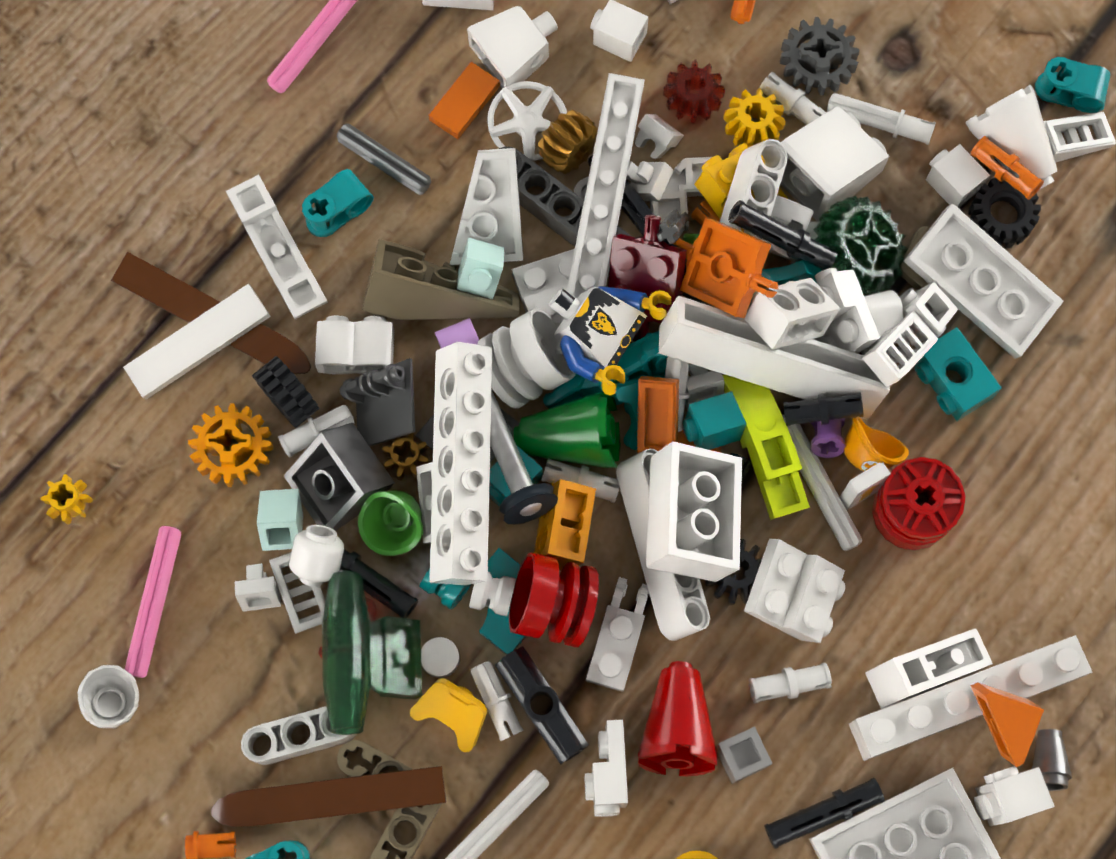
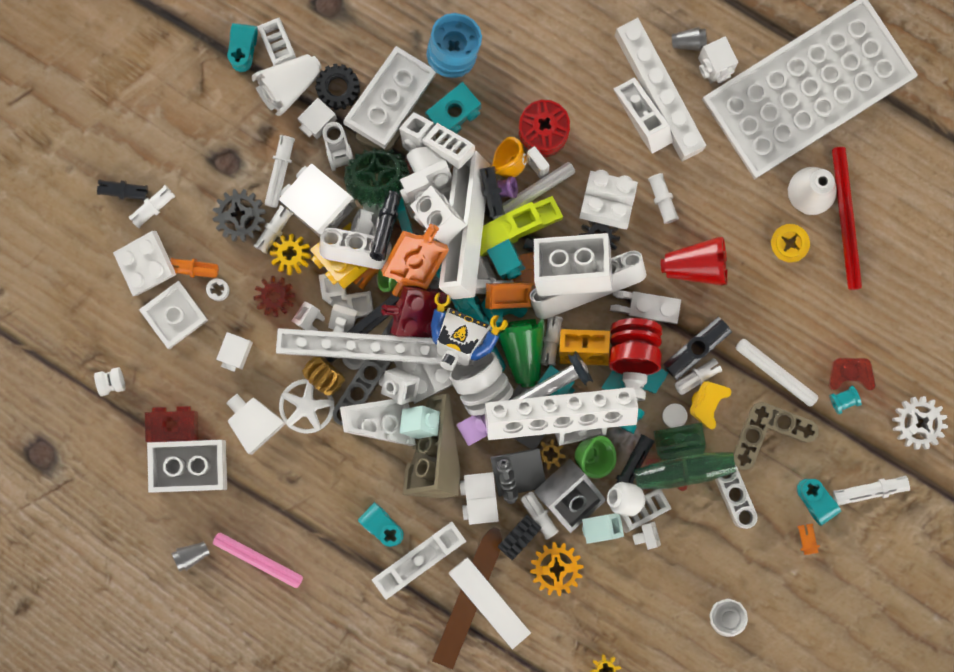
camera: 95 degrees left, 10 degrees up
bright pink axle [124,526,181,678] -> none
reddish brown piece [211,766,446,827] -> none
dark grey axle [337,123,431,195] -> none
orange tile [428,62,500,139] -> none
white plate [584,720,628,817] -> none
dark grey axle [657,209,689,244] -> none
light grey brick [716,726,773,784] -> none
black pin [764,778,885,849] -> none
orange pin [970,136,1044,200] -> none
orange slope [971,682,1044,767] -> none
none -> white bush [206,278,230,301]
none -> white piece [322,122,356,171]
none -> white brick [379,367,420,405]
none -> dark azure wheel [426,13,482,78]

